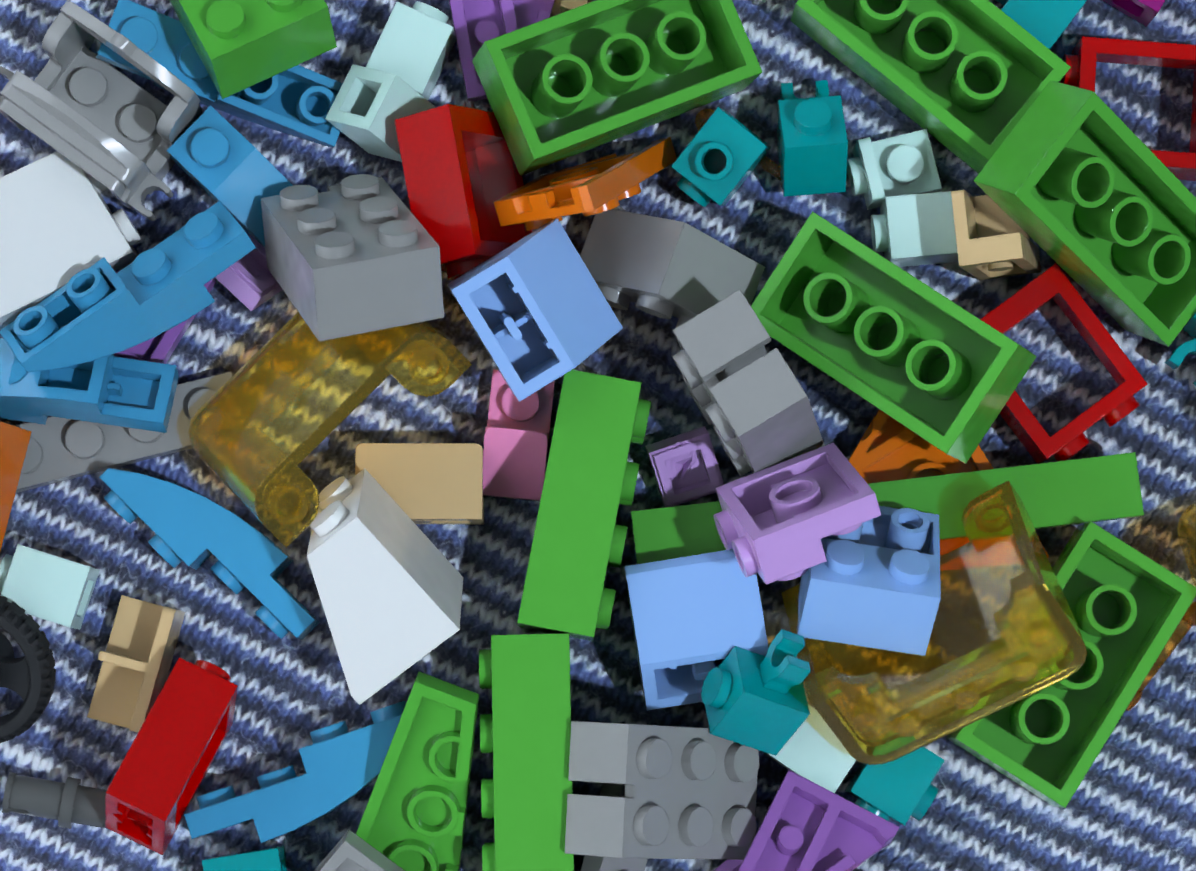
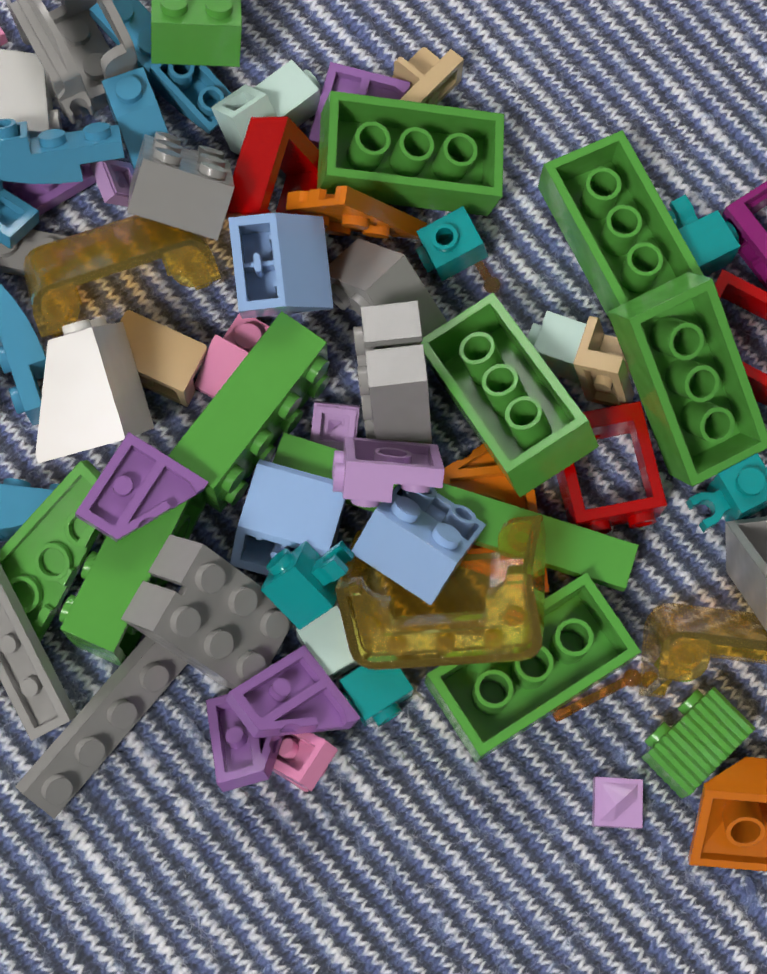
camera: 25 degrees right, 10 degrees down
teal brick [777,80,848,197] -> none
light aqua bracket [847,129,942,210] -> none
none -> medium lavender wing [75,432,208,542]

